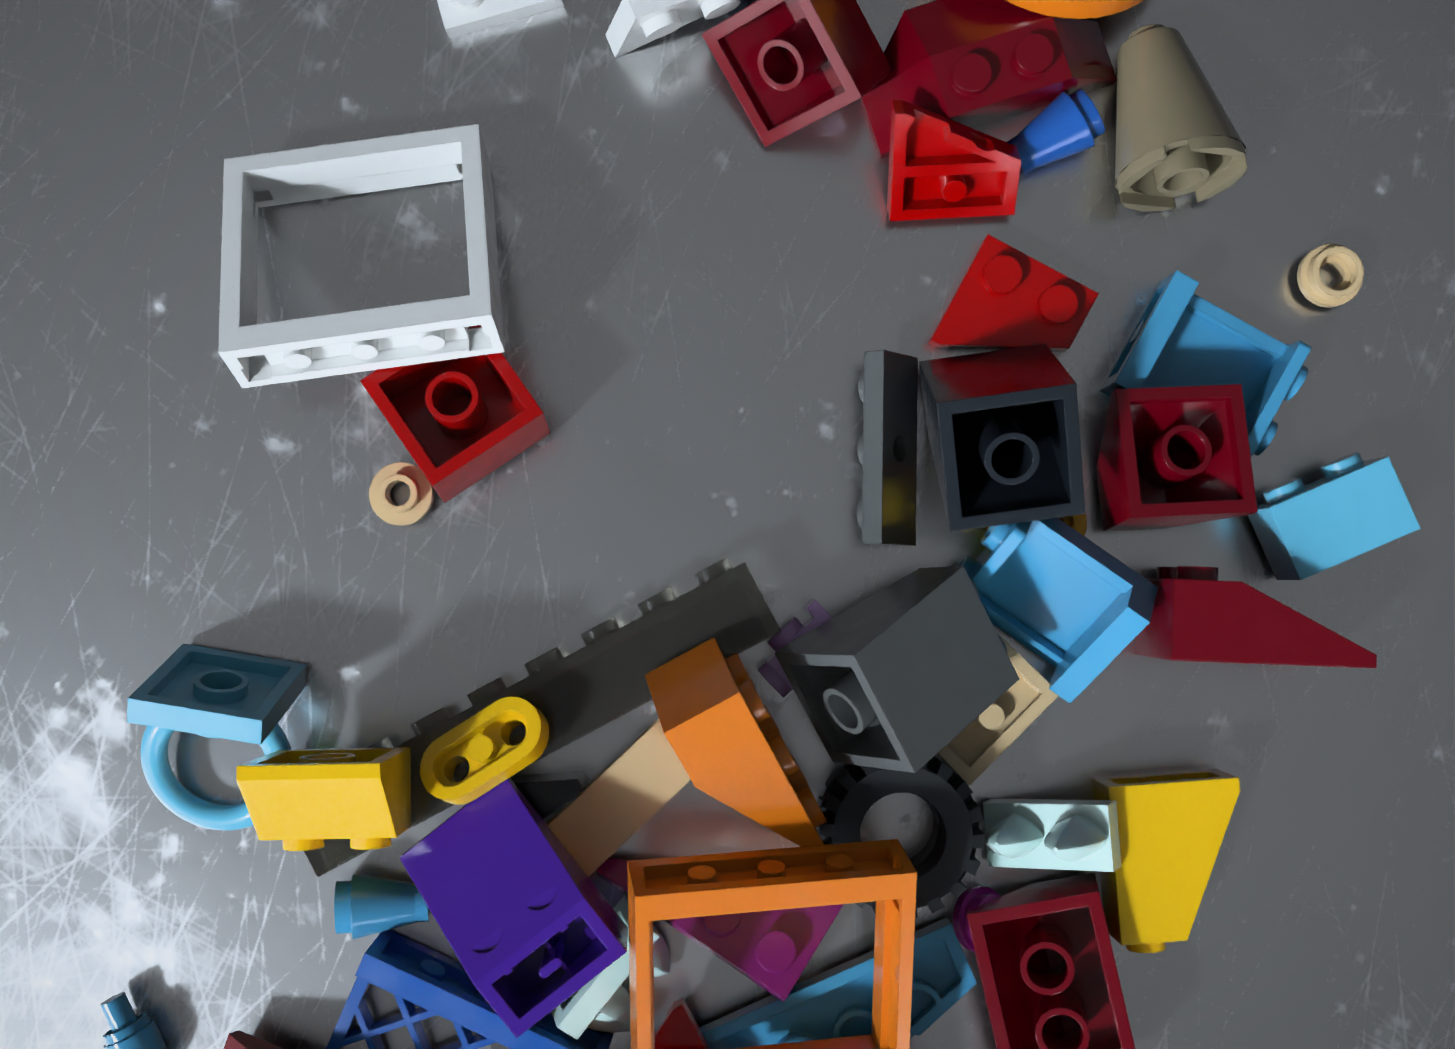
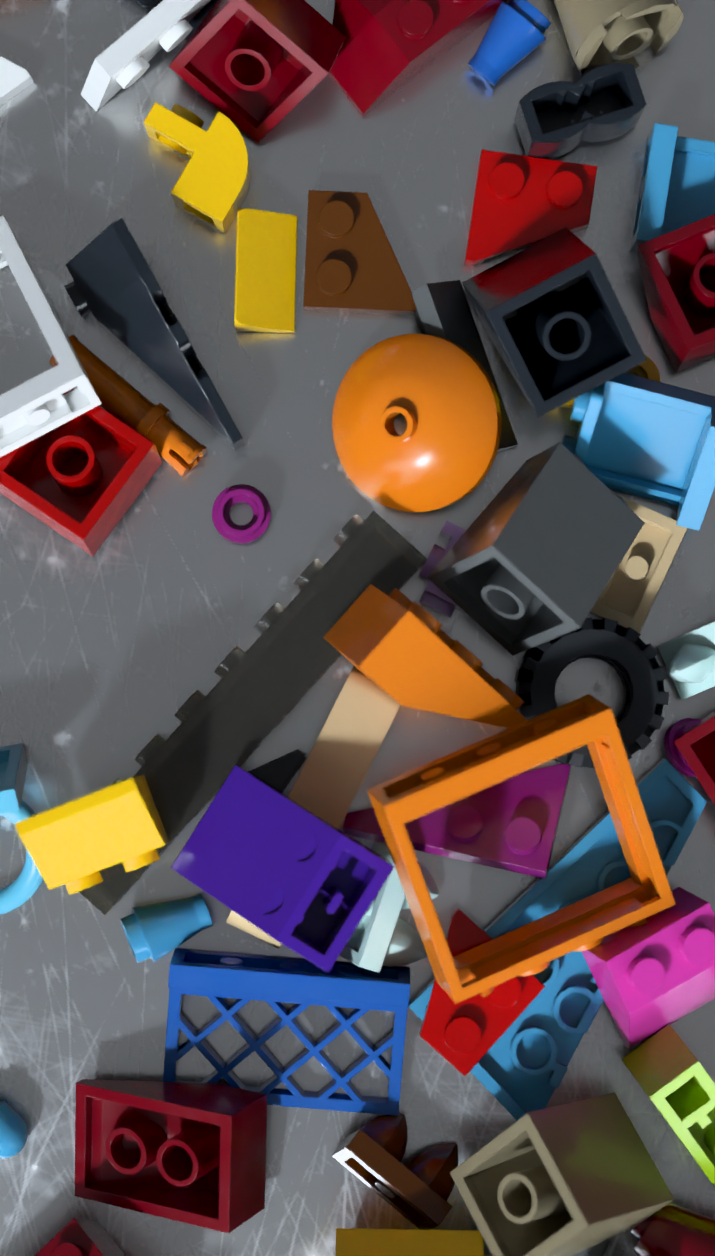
camera: 20 degrees left, 0 degrees up
tan plate [369,462,434,526] -> none
yellow plate [420,697,549,805] -> none
red wing [887,100,1021,221] -> none
none -> orange pin [49,335,207,477]
none -> black wedge [64,218,245,451]
none -> yellow brick [143,102,251,234]
none -> magenta plate [212,484,271,544]
none -> yellow slope [234,208,298,333]
none -> reddish brown wing [303,190,416,315]
none -> orange dish [332,334,502,512]
none -> black brick [514,63,646,159]

